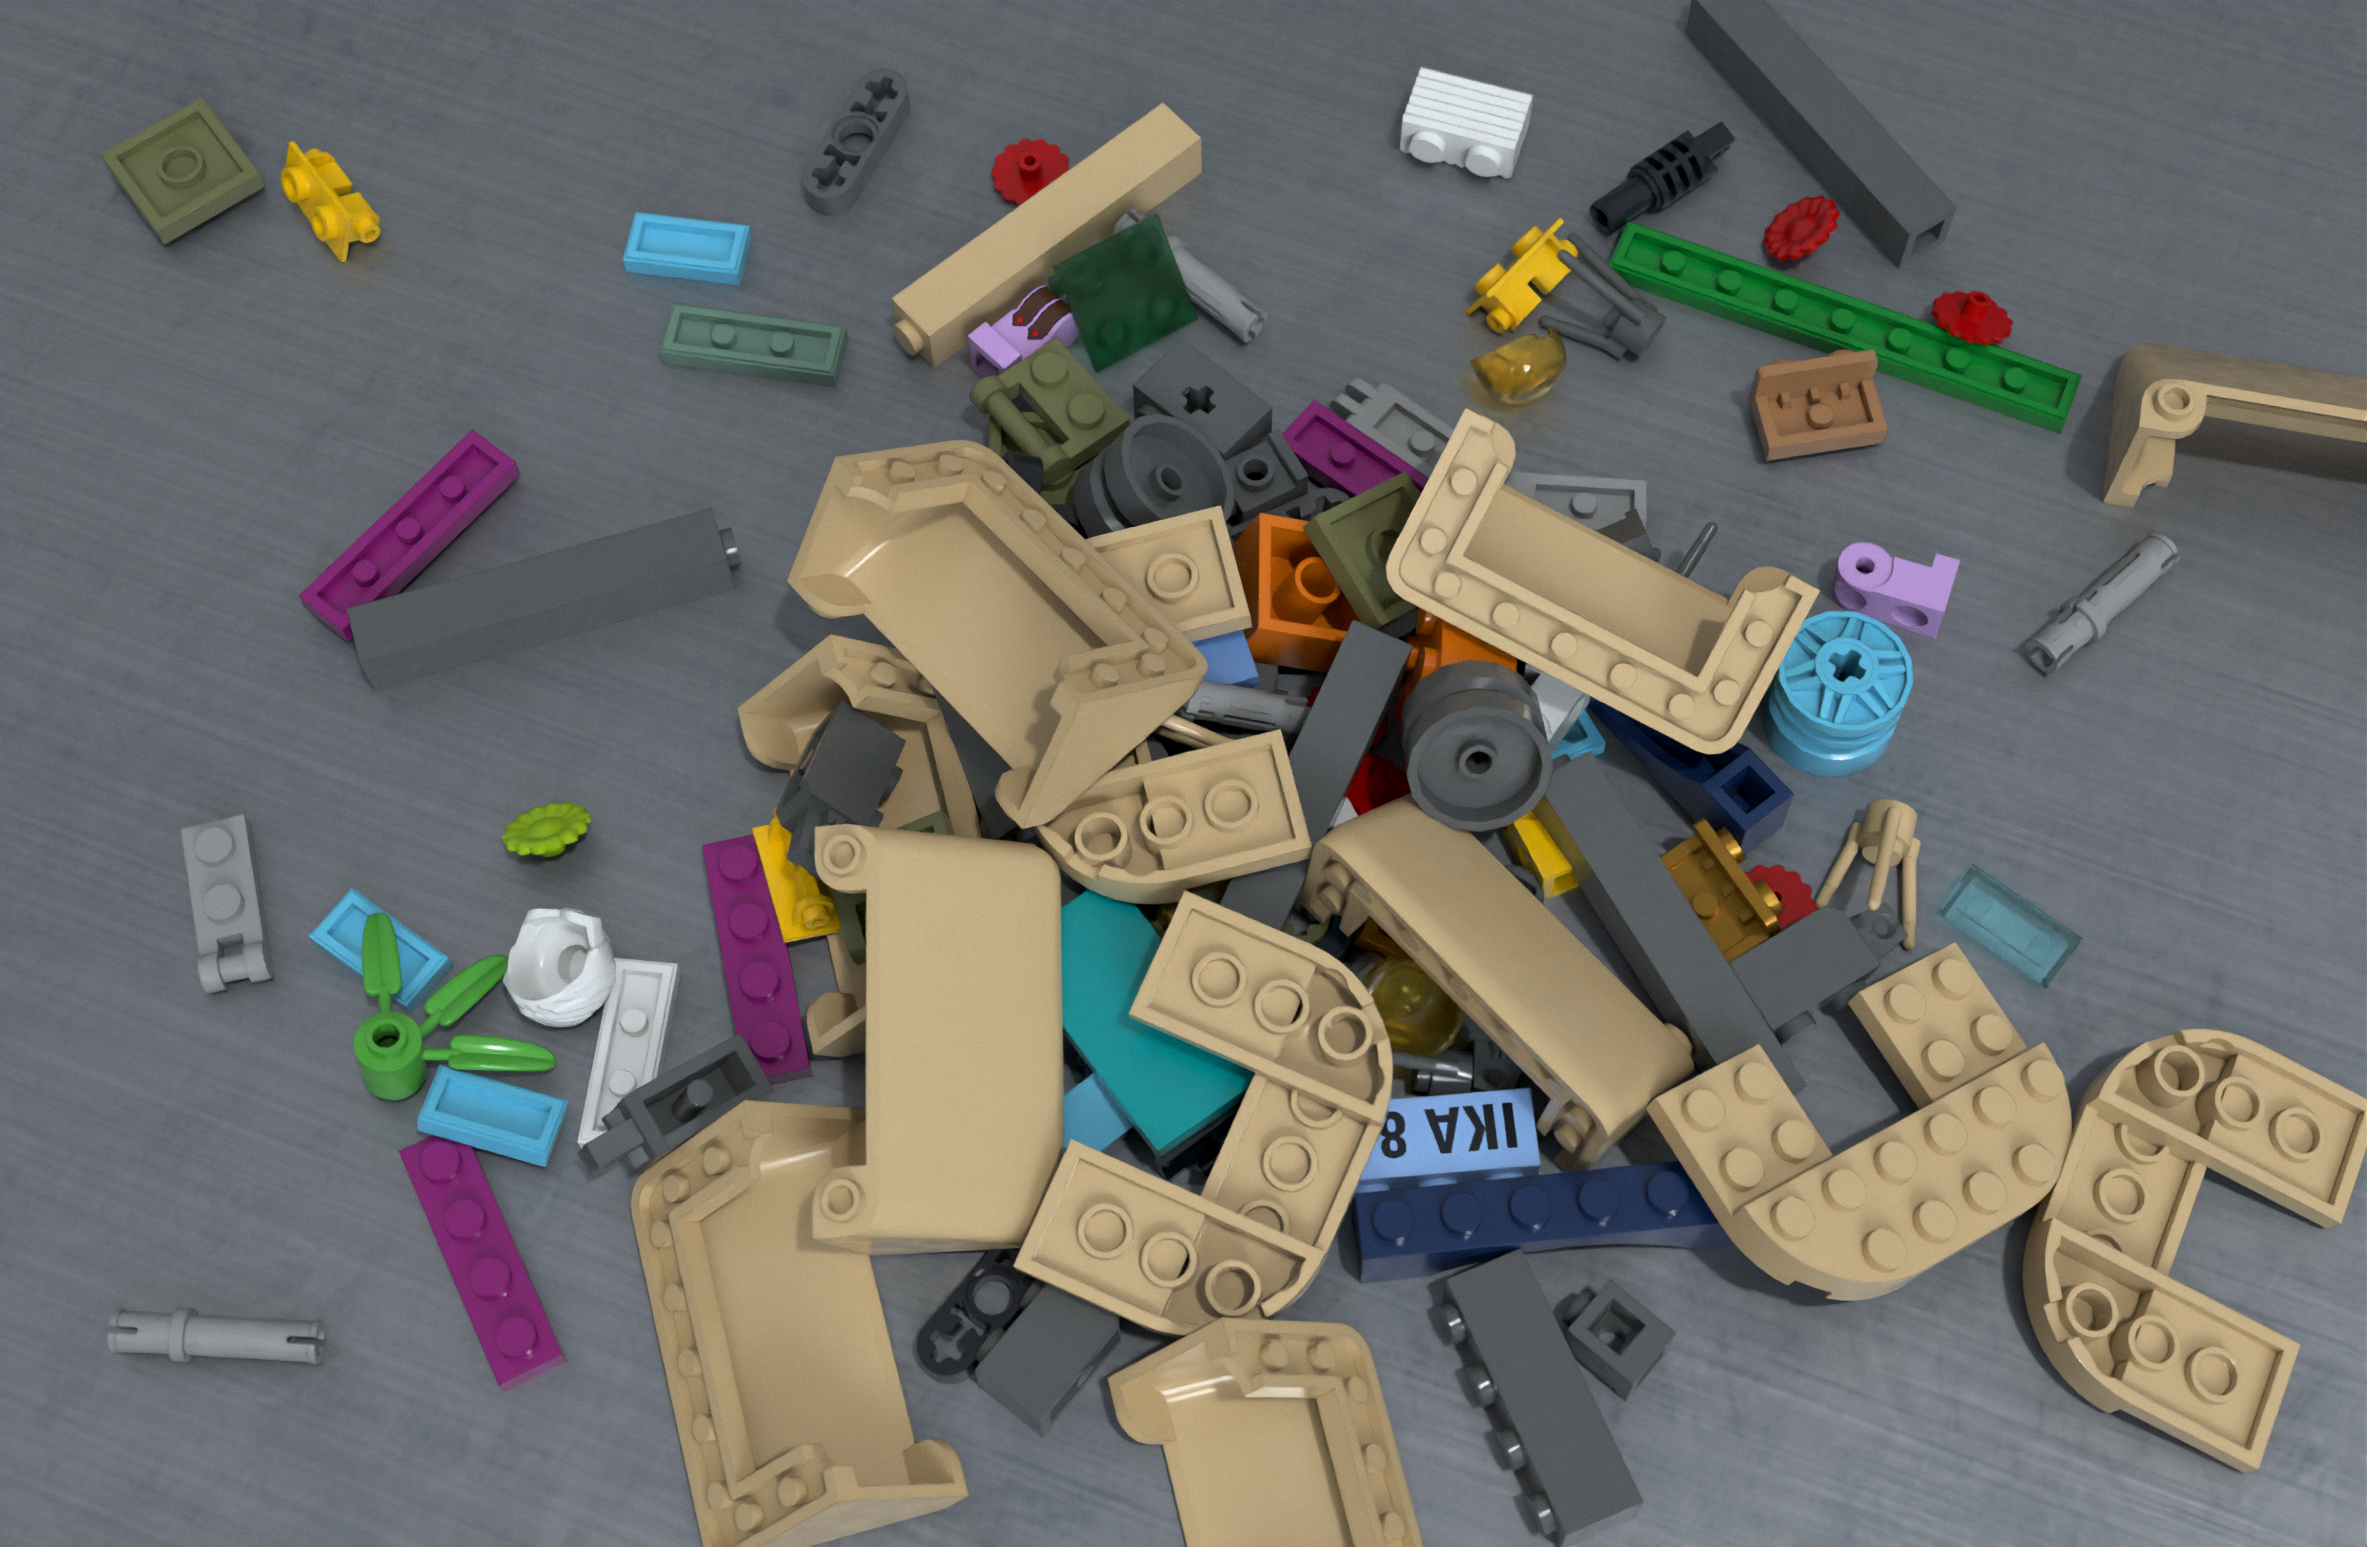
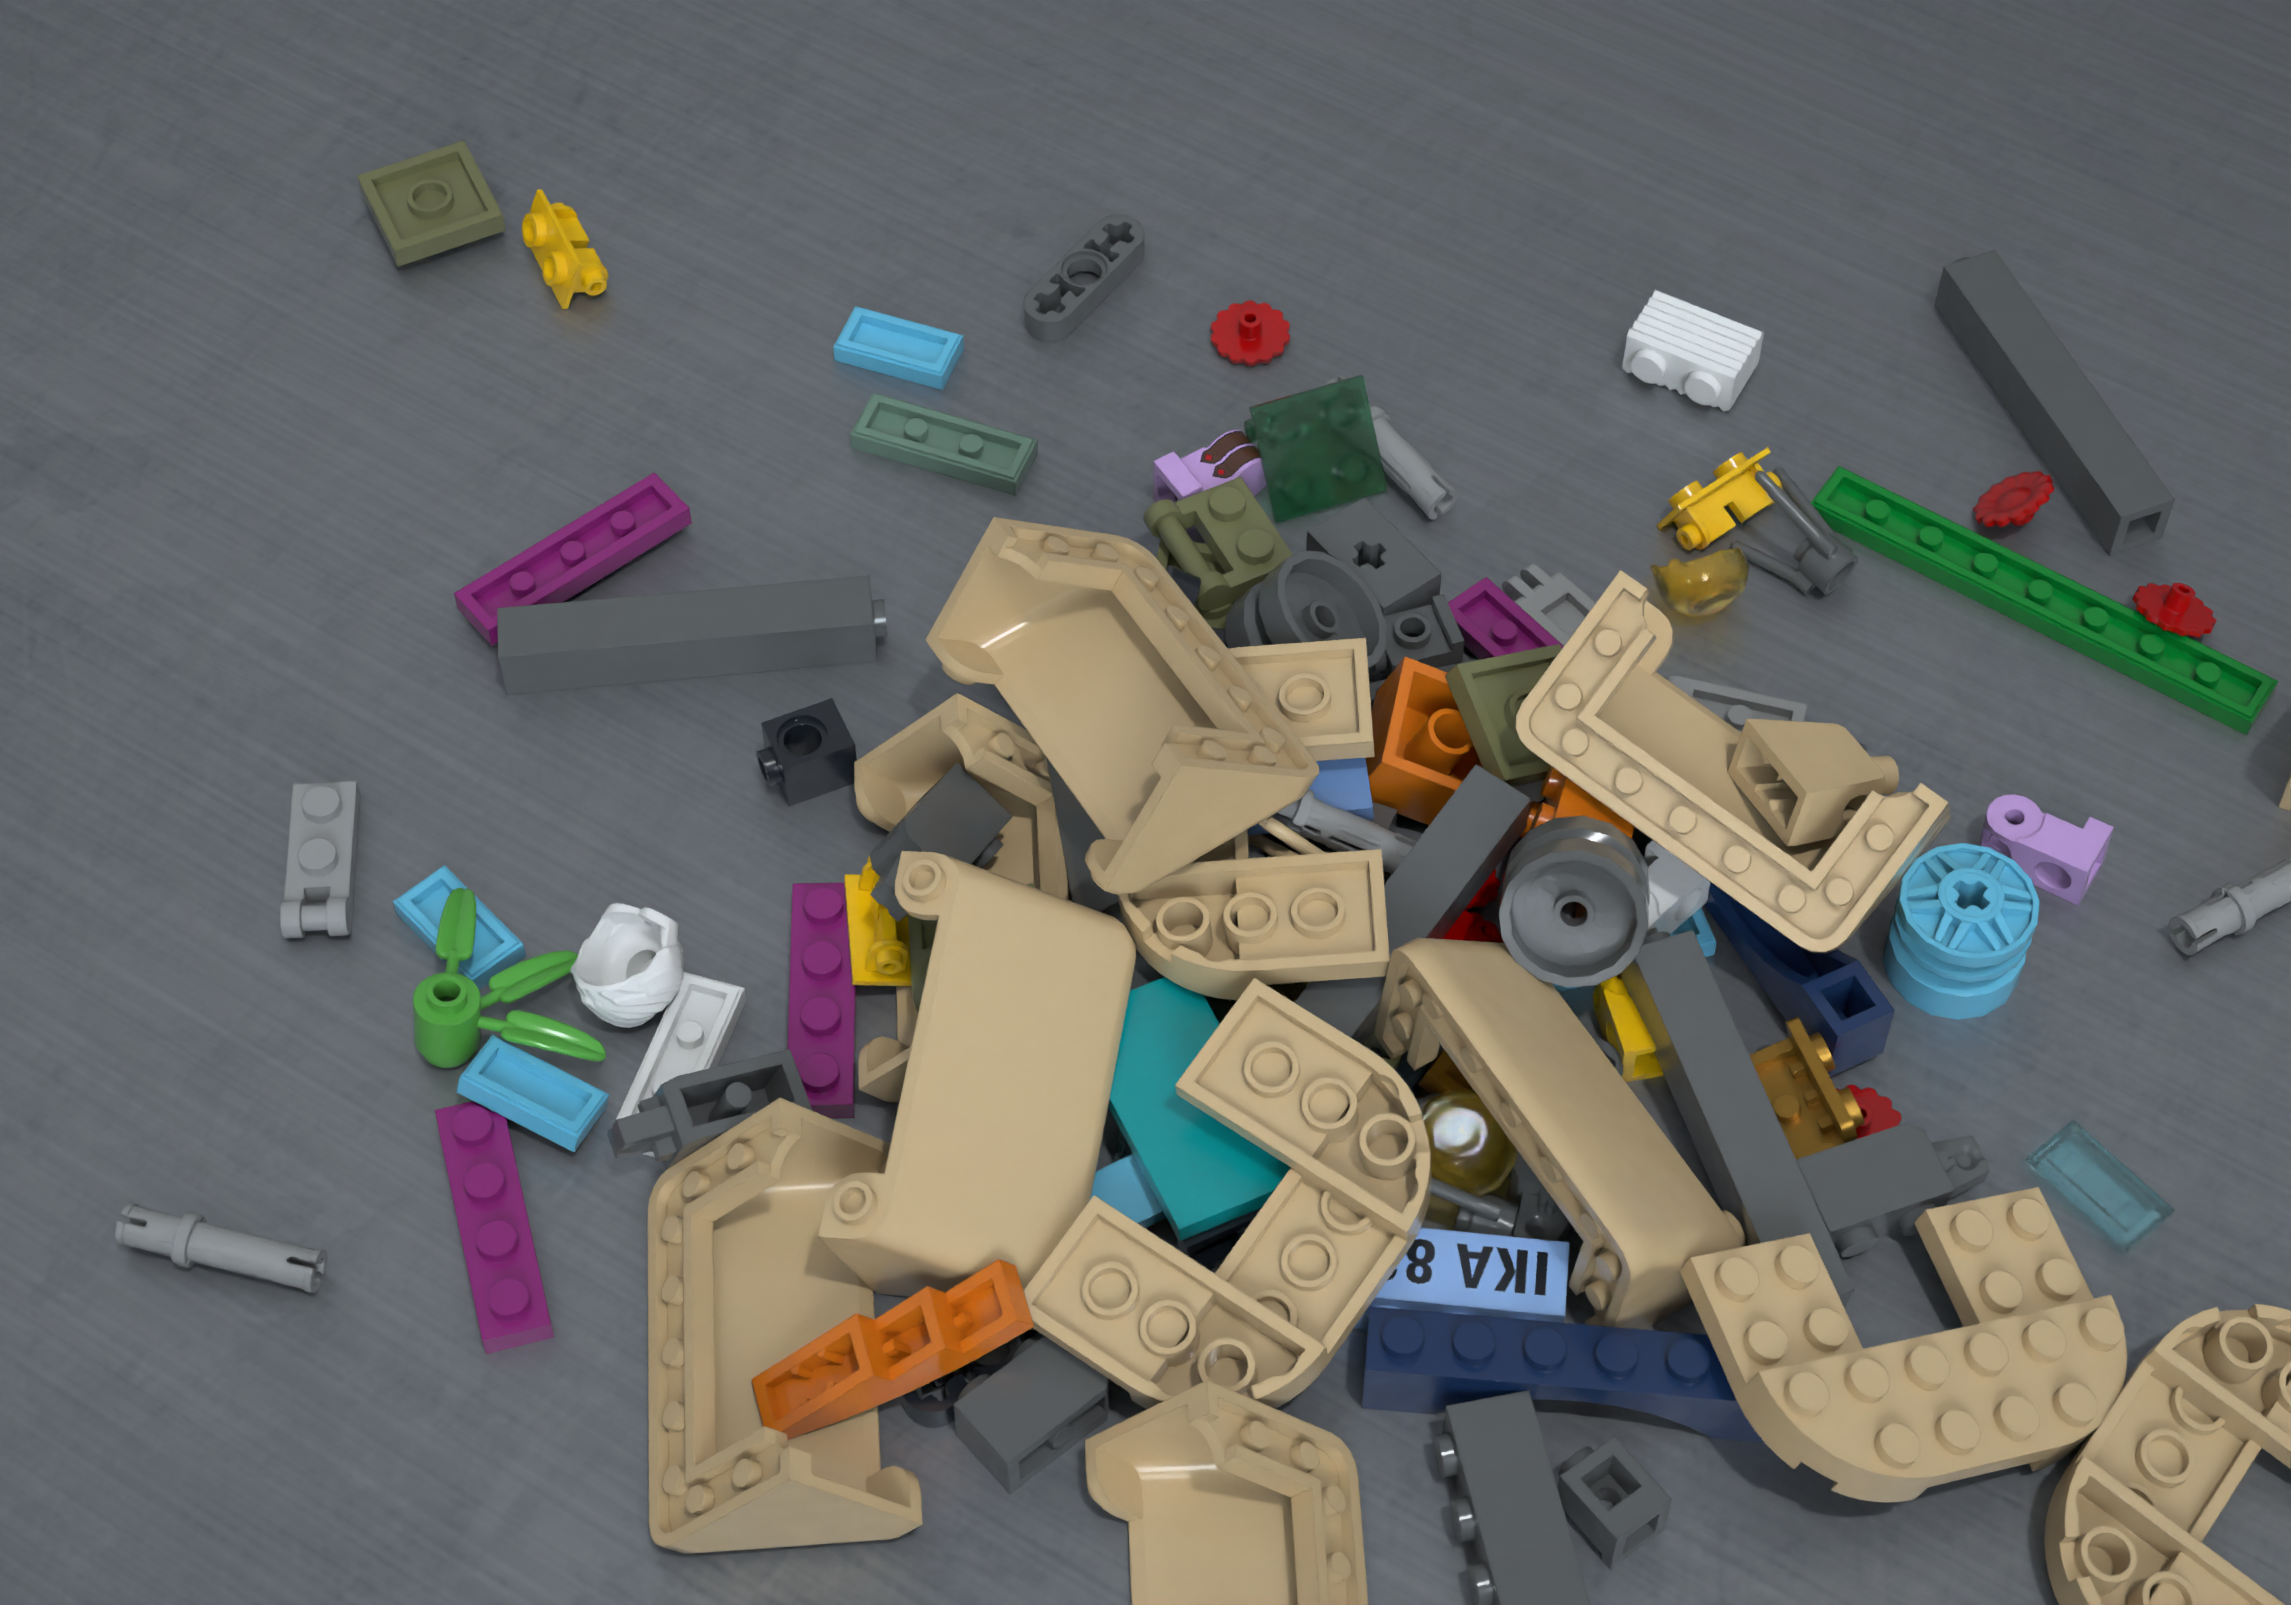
camera: 10 degrees right, 10 degrees down
lime piece [502,801,591,857] -> none
tan brick [891,103,1202,369] -> none
black hinge [1590,122,1735,234] -> none
medium nougat bracket [1749,350,1888,461] -> none
tan plant [1815,799,1921,950] -> none
none -> orange slope [751,1259,1034,1439]
none -> black brick [756,698,857,806]
none -> tan torso [1727,719,1899,846]

